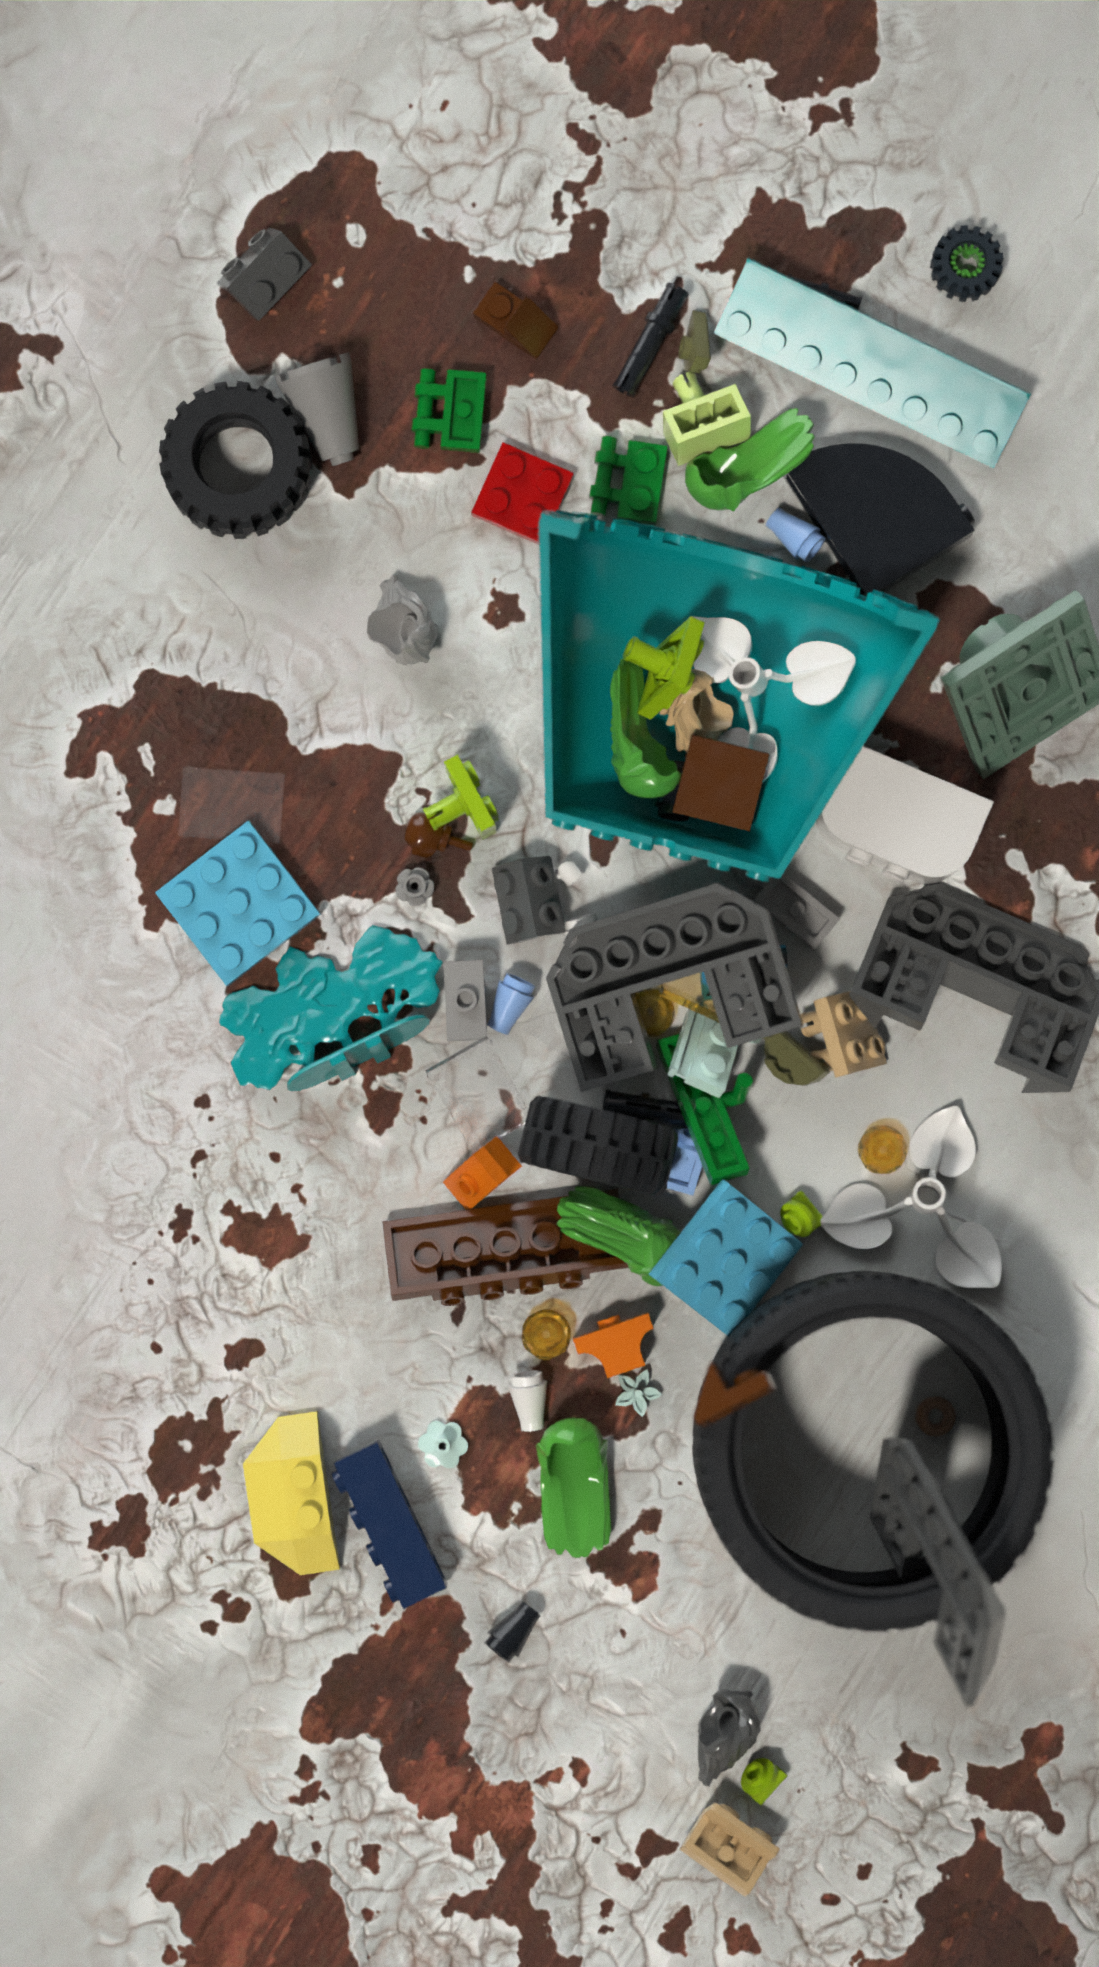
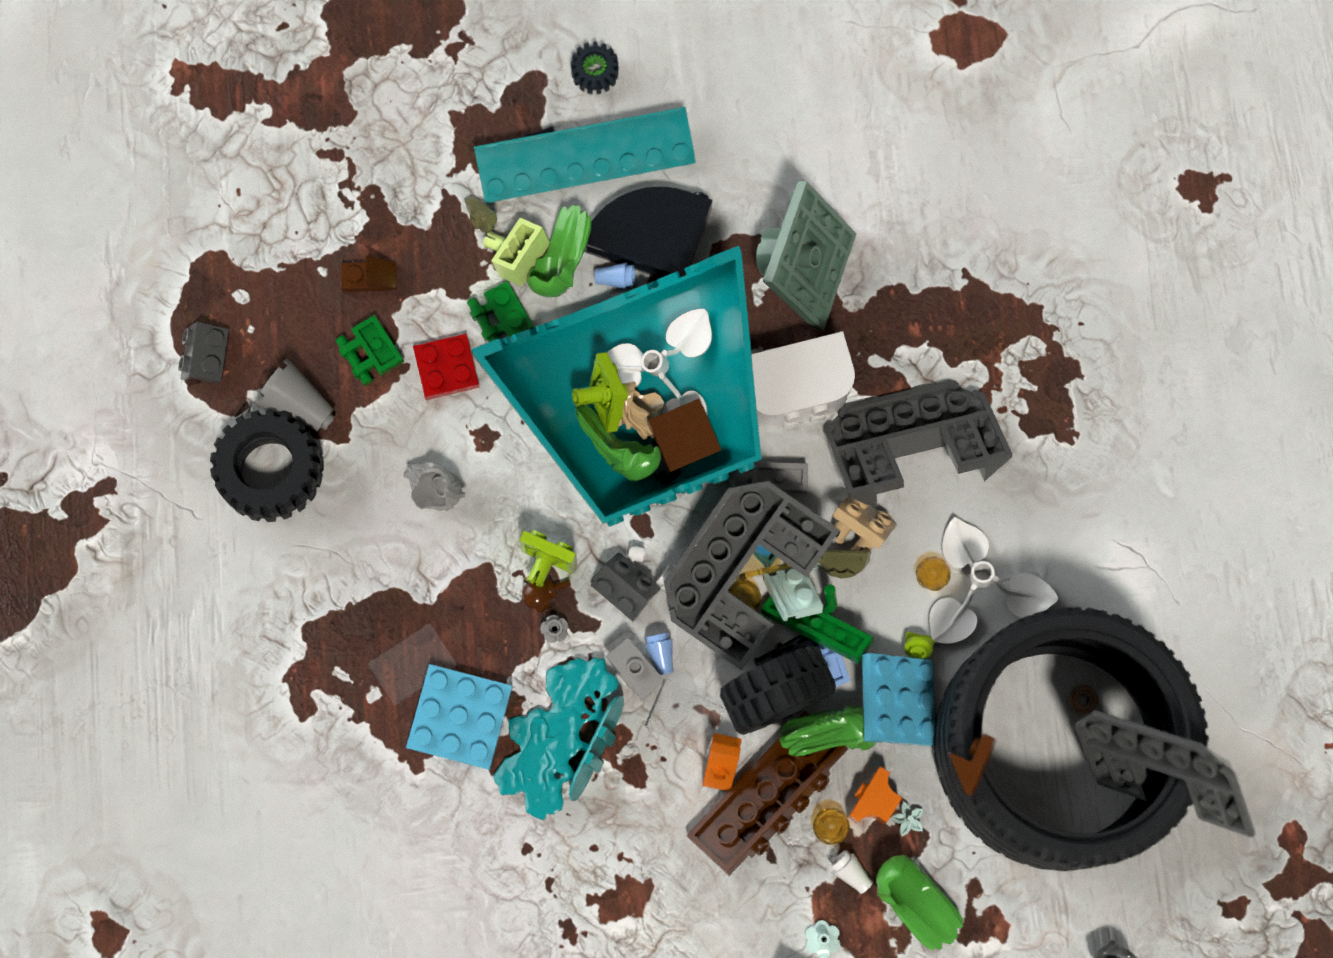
camera: 45 degrees left, 10 degrees down
black pin [612,282,689,398] -> none

